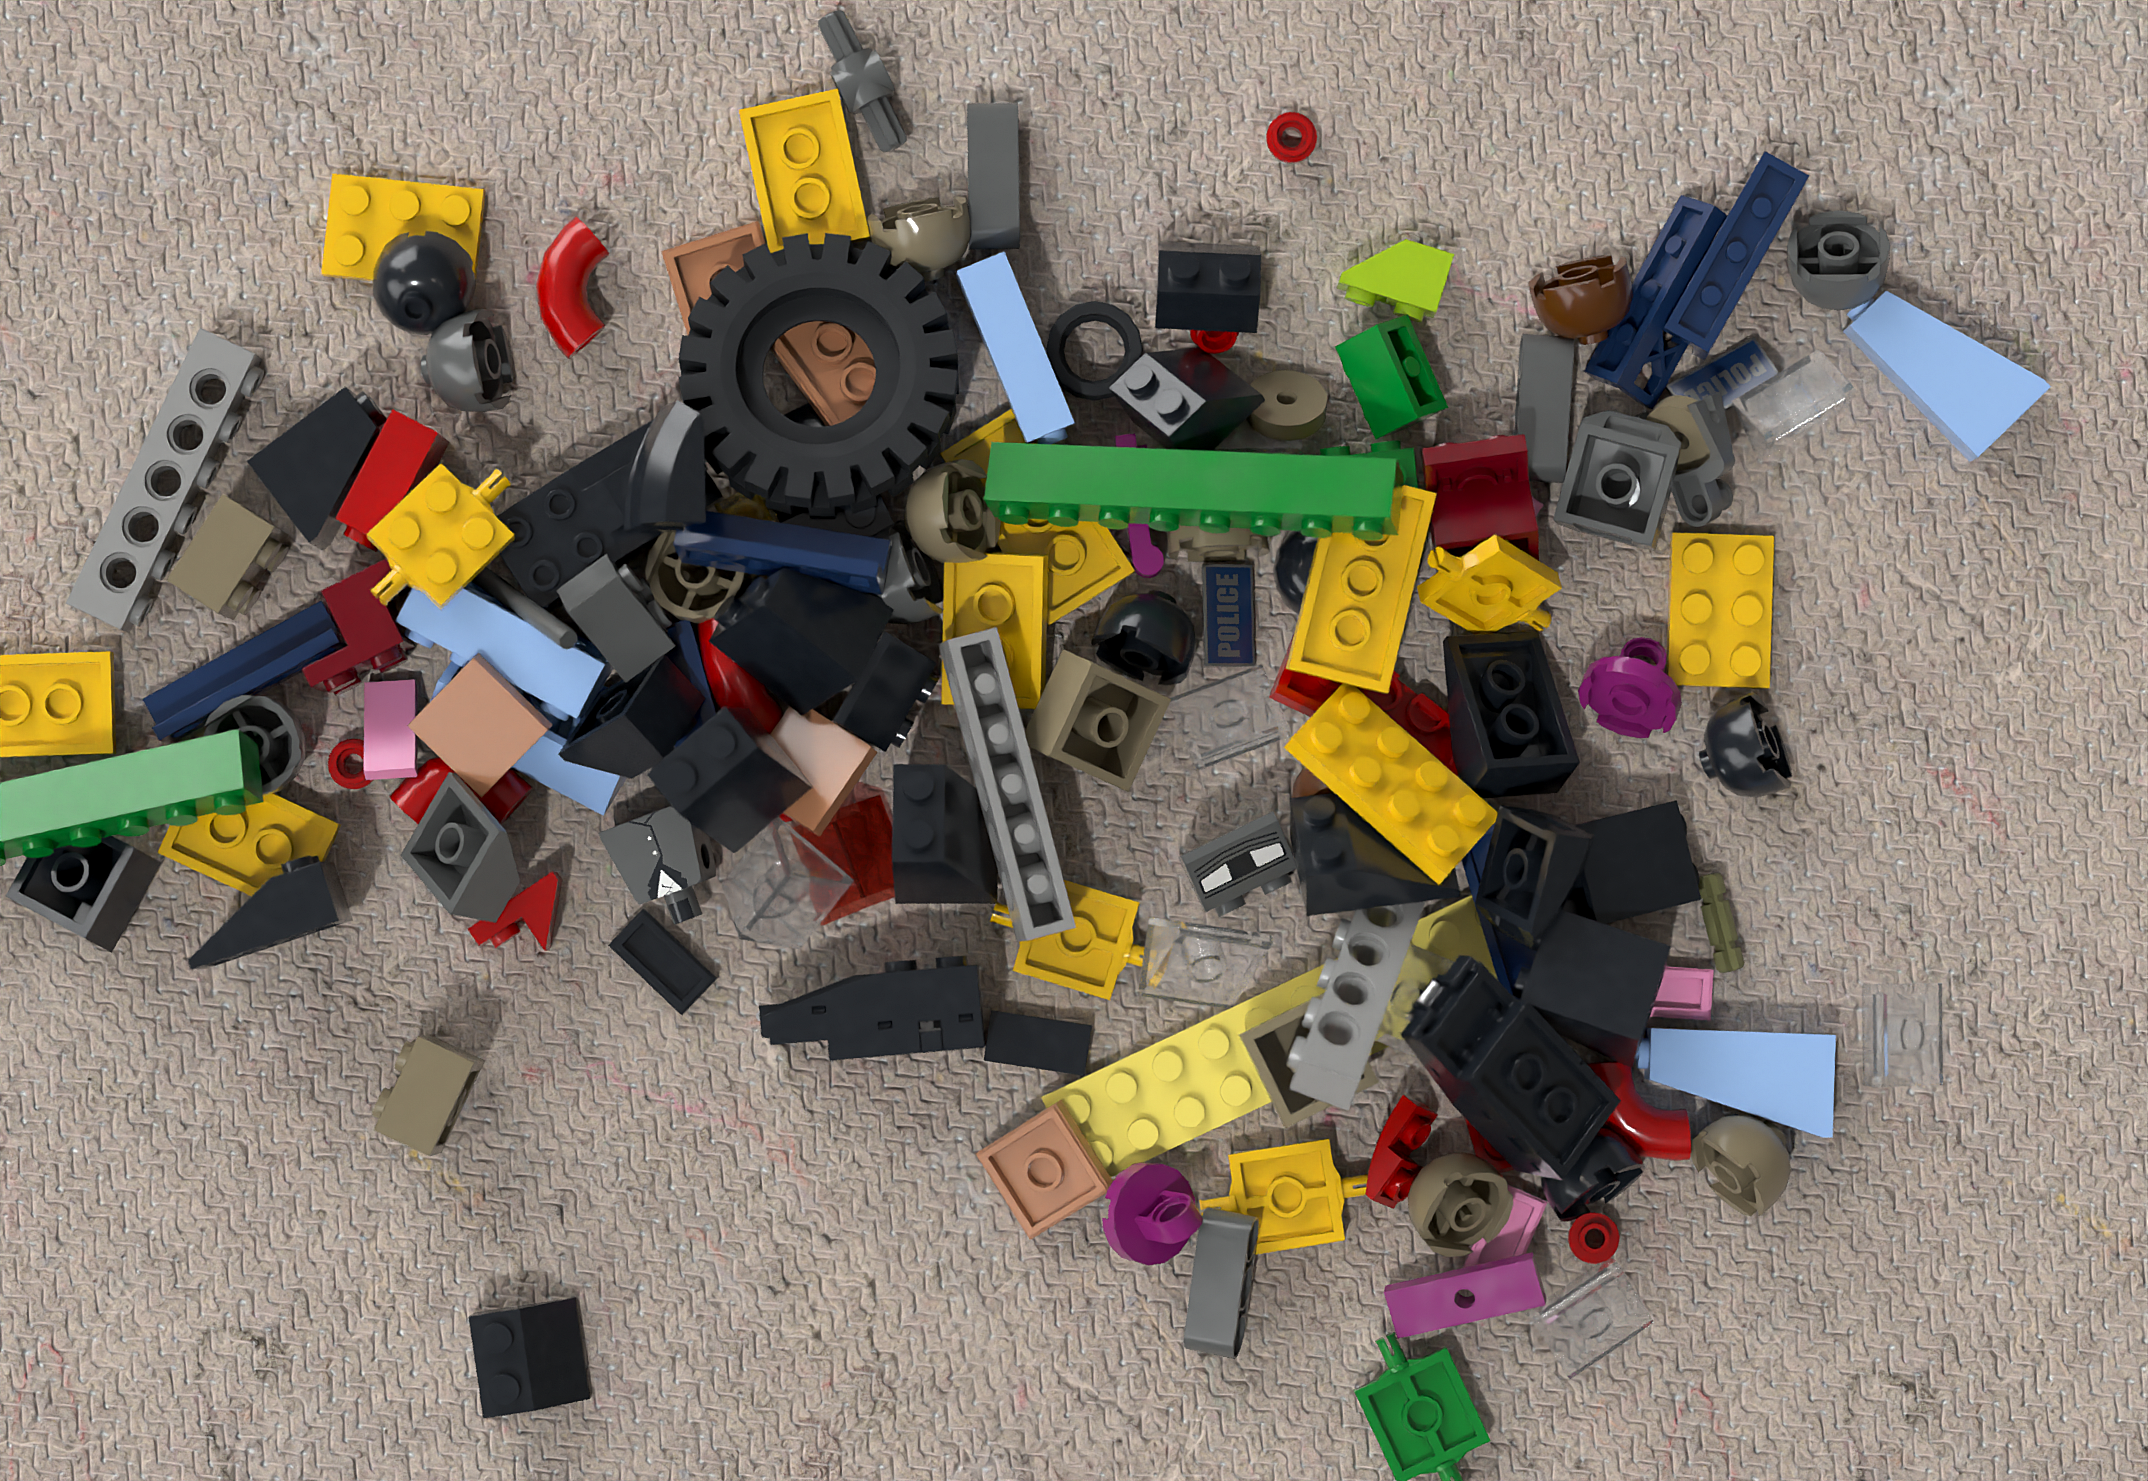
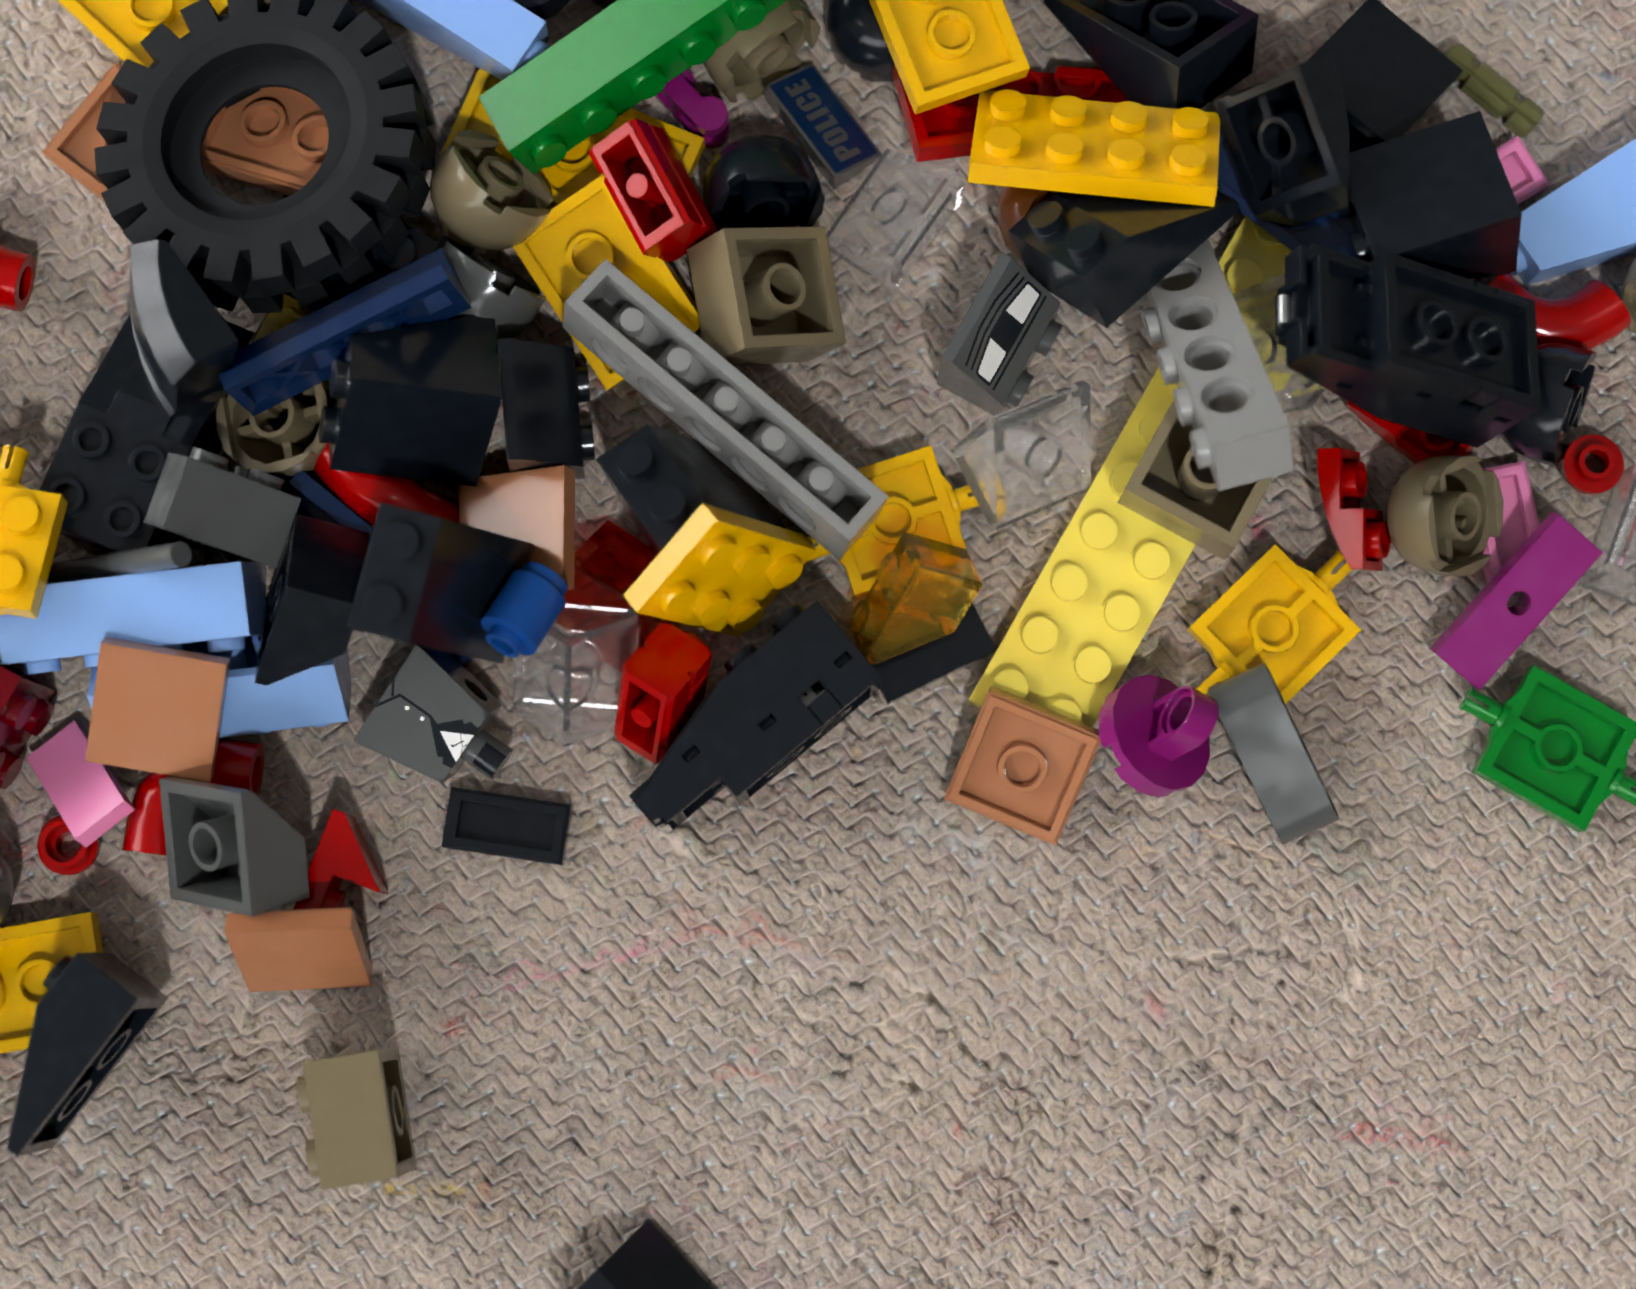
camera: 30 degrees left, 5 degrees down
none -> nougat tile [224,907,373,992]
none -> blue brick [481,562,568,658]
none -> red brick [588,118,718,262]
none -> red brick [614,622,712,765]
none -> yellow plate [623,503,816,637]
none -> clear yellow slope [850,532,983,665]

